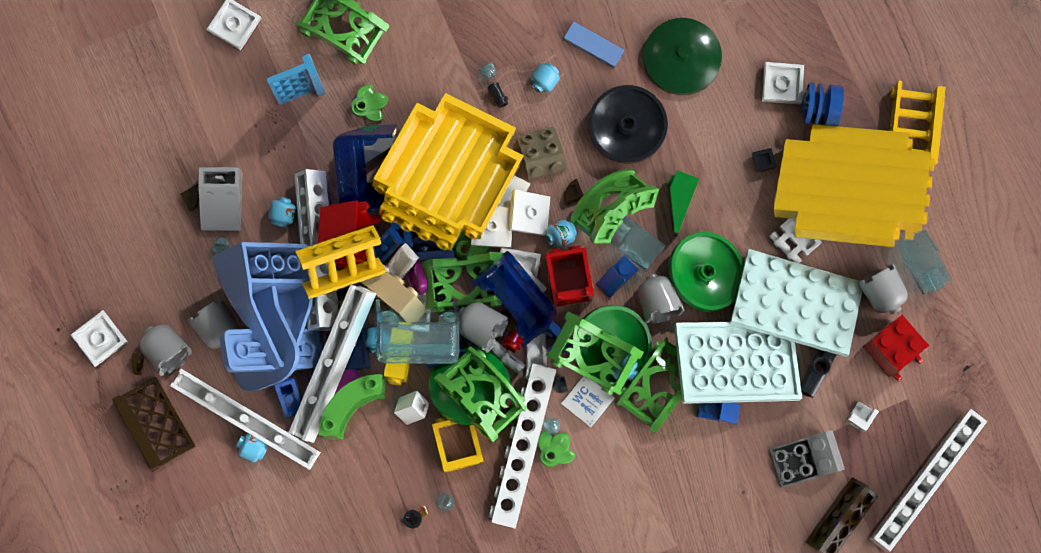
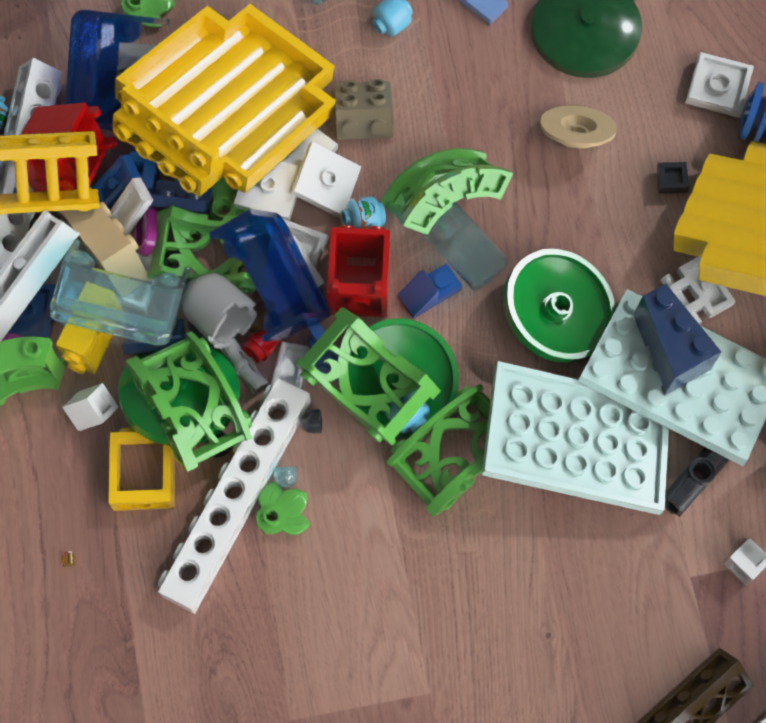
camera: 15 degrees right, 10 degrees down
black bush [403,510,422,529] -> none
clear light blue hinge [438,494,454,510] -> none
black pin [487,82,508,109] -> none
white sticker [561,376,615,427] -> none
dark brown tile [564,179,584,205] -> none
black dish [588,85,668,164] -> none
light grey cylinder [638,274,684,325] -> none
green slope [667,170,699,237] -> none
blue slope [697,402,740,425] -> none
light grey slope [770,430,845,488] -> none
none -> tan hat [540,105,617,149]
none -> dark blue wedge [633,284,722,396]

